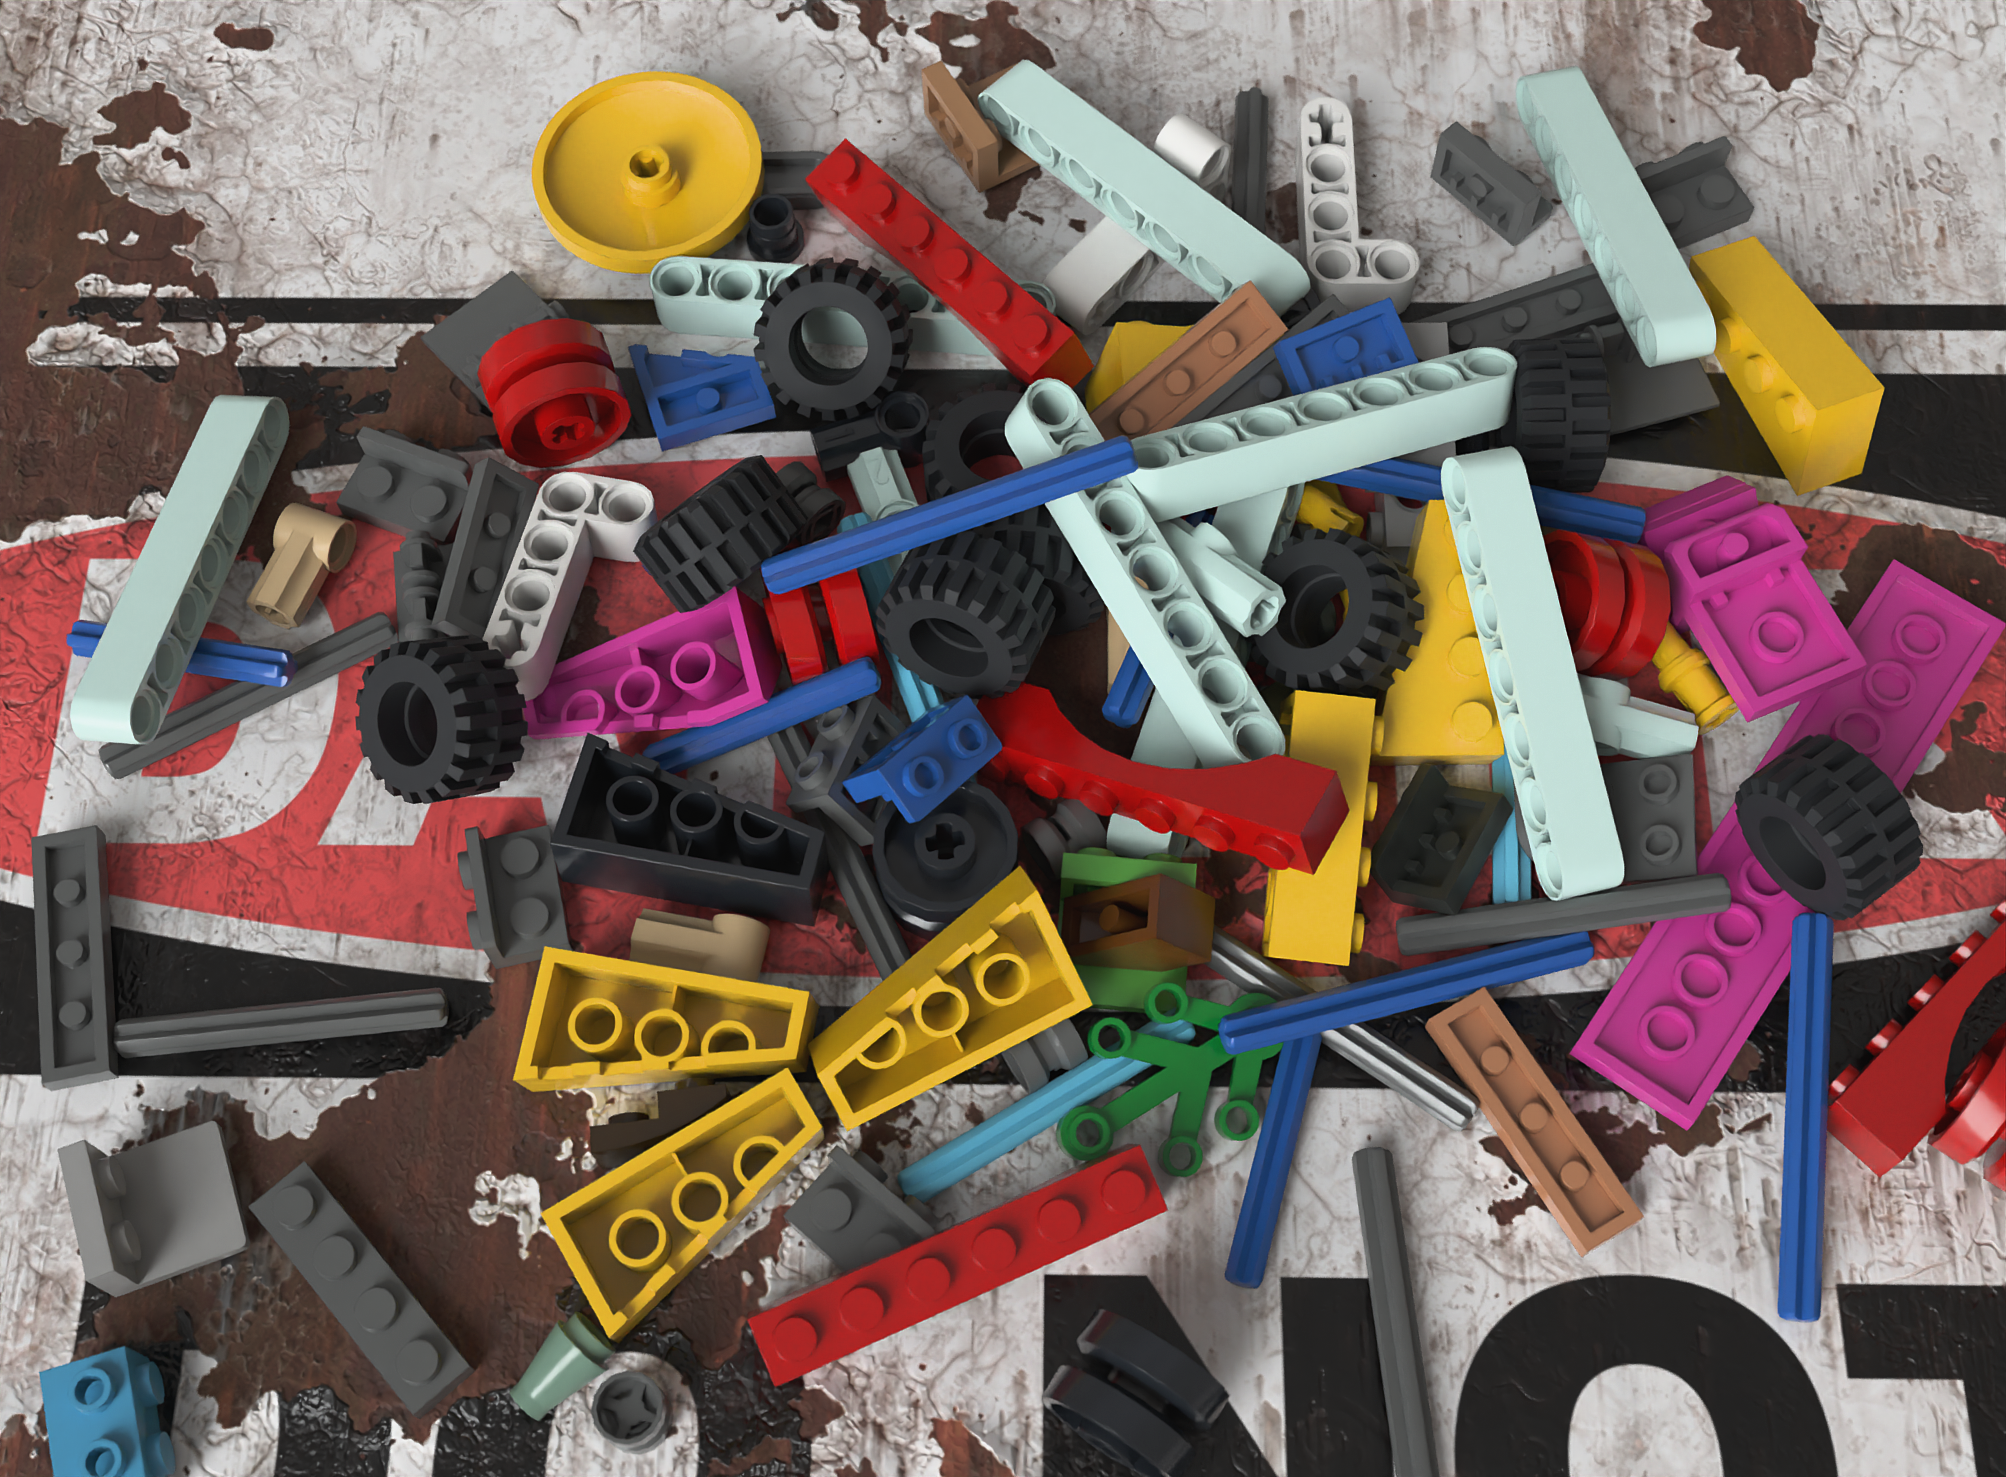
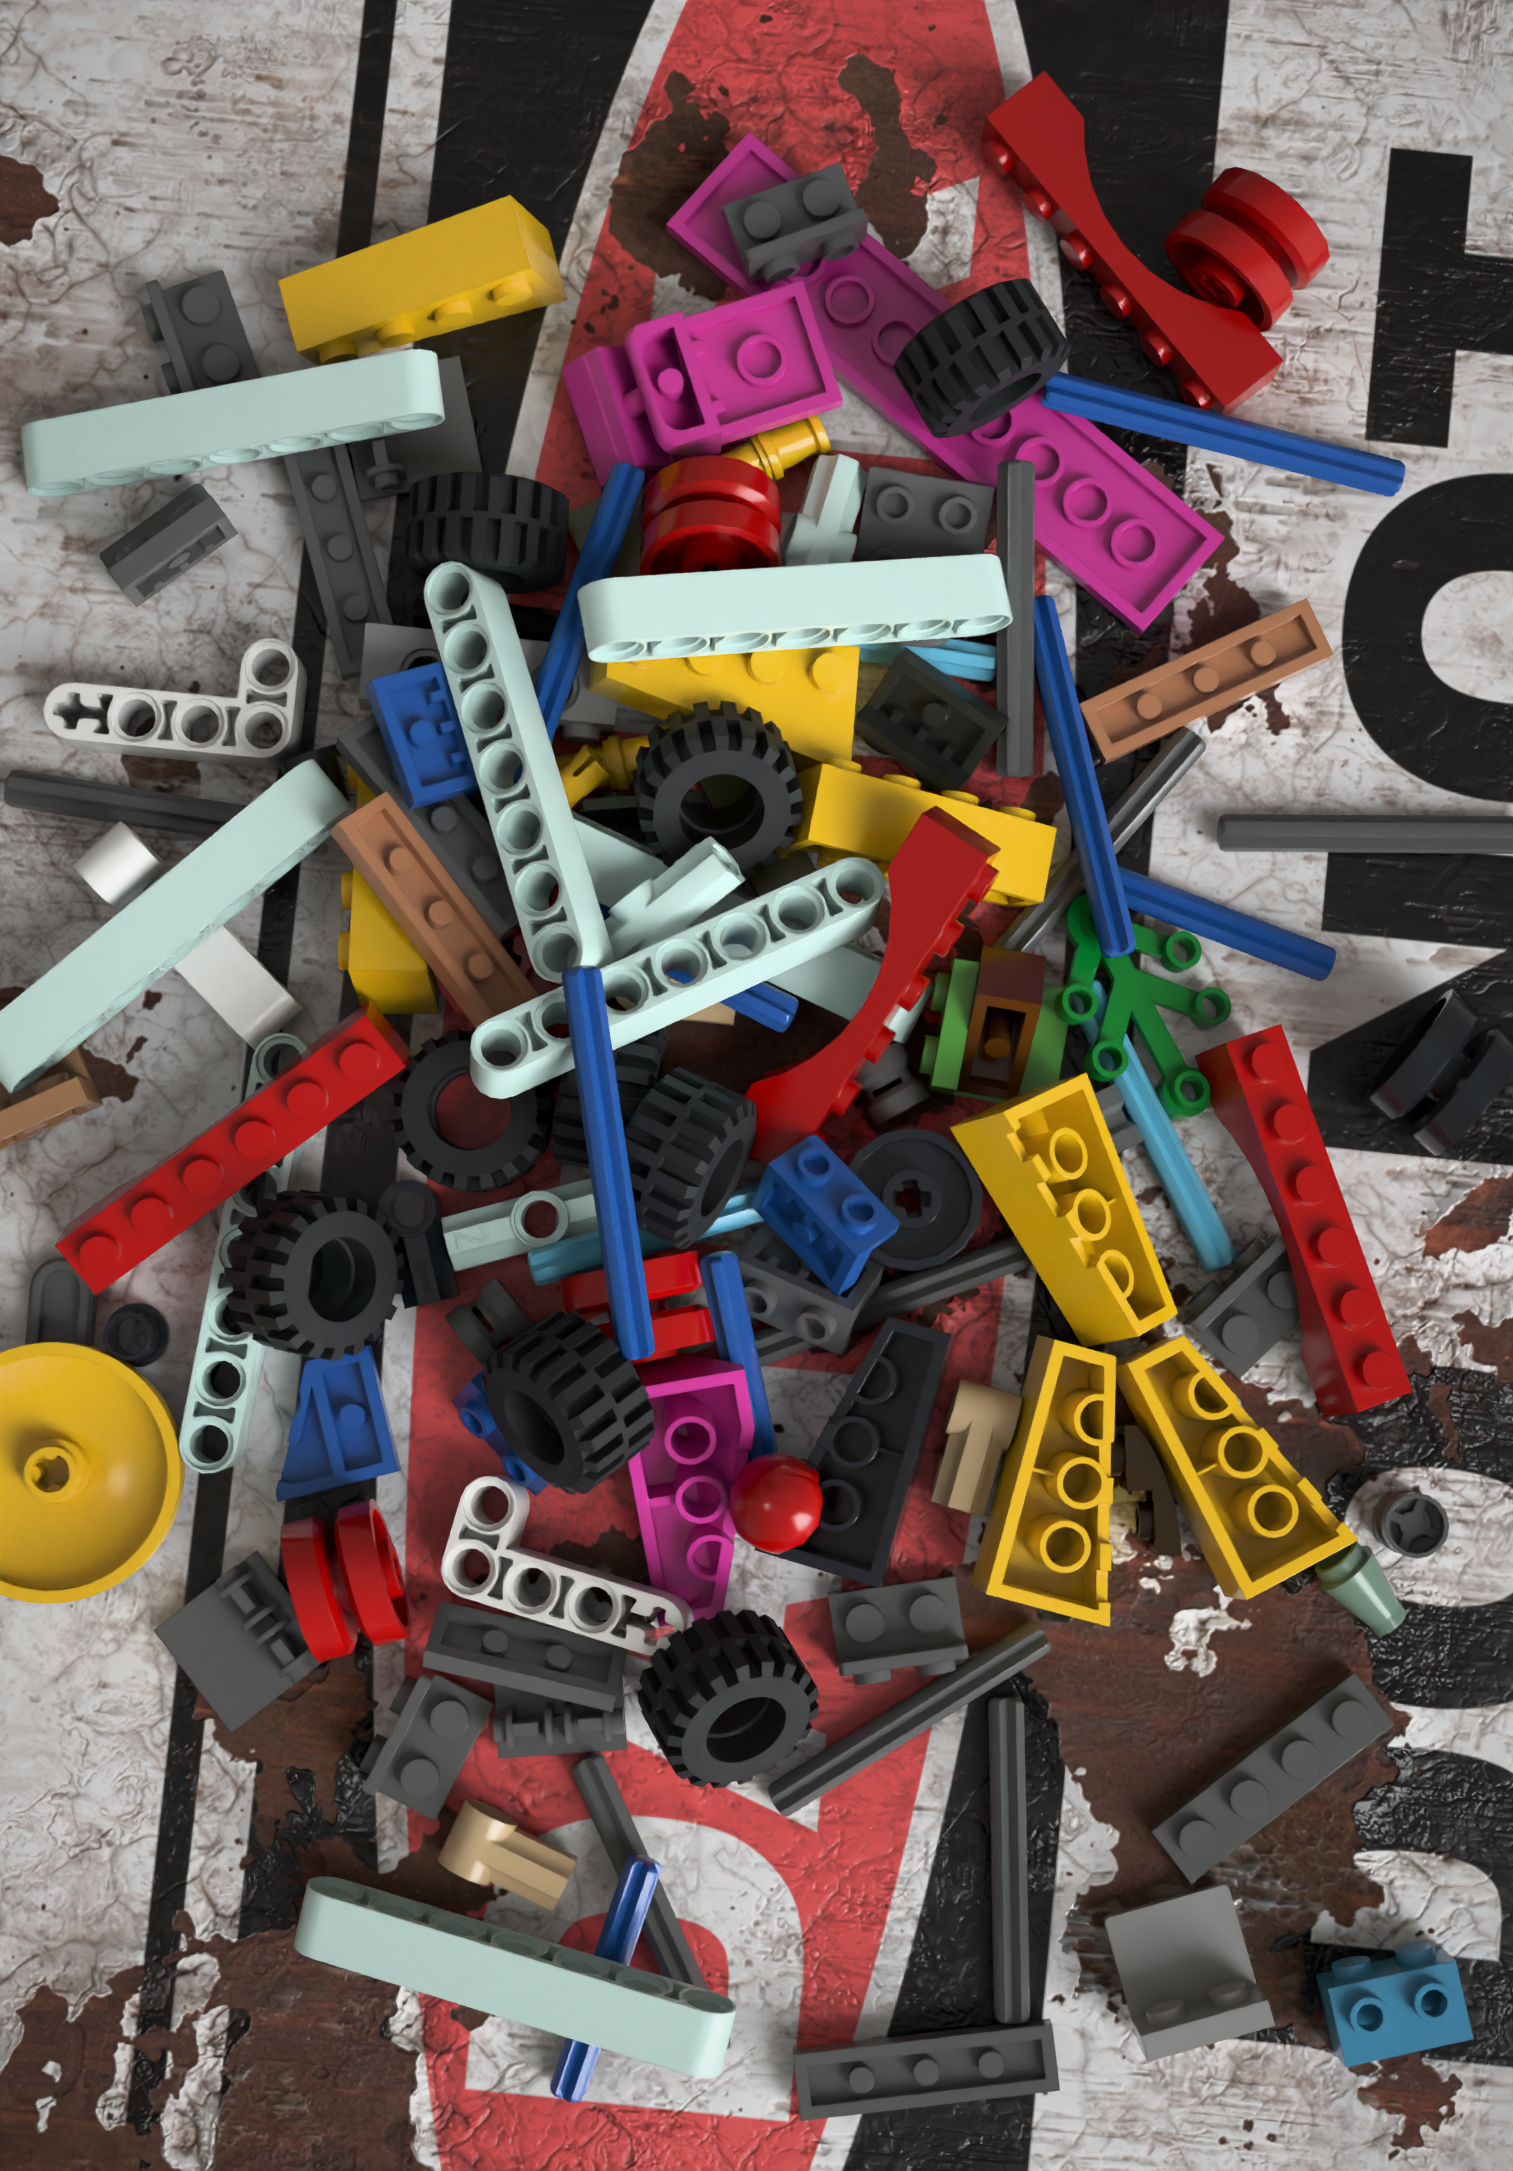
camera: 90 degrees left, 20 degrees up
none -> dark grey bracket [722,163,868,284]
none -> red hair [728,1453,823,1554]
none -> dark grey axle [768,1621,1051,1817]

